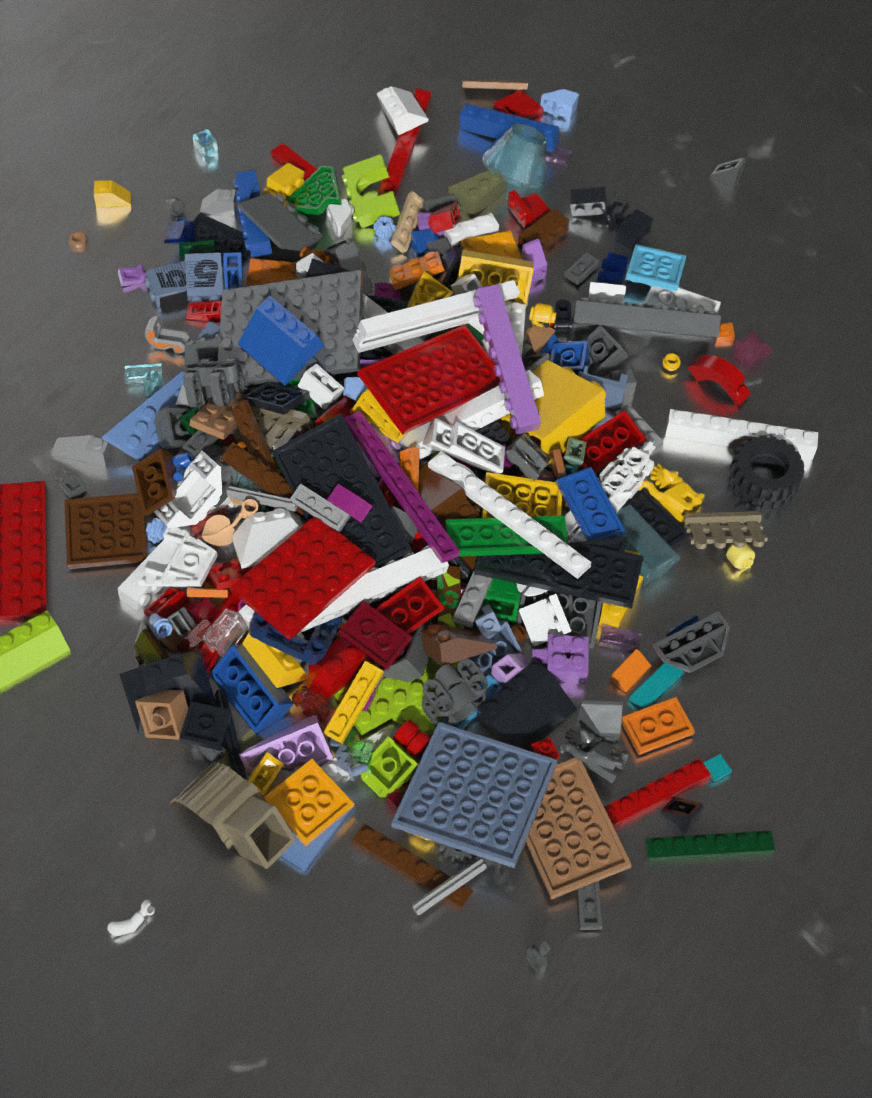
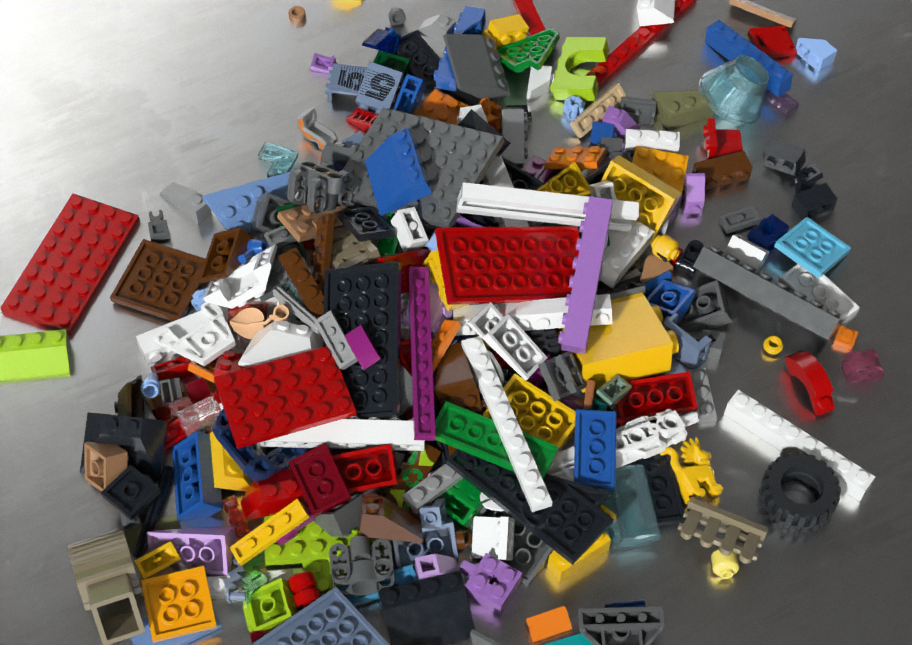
camera: 30 degrees right, 0 degrees up
red slope [428,202,461,233] -> none
clear purple plate [599,625,642,653] -> none

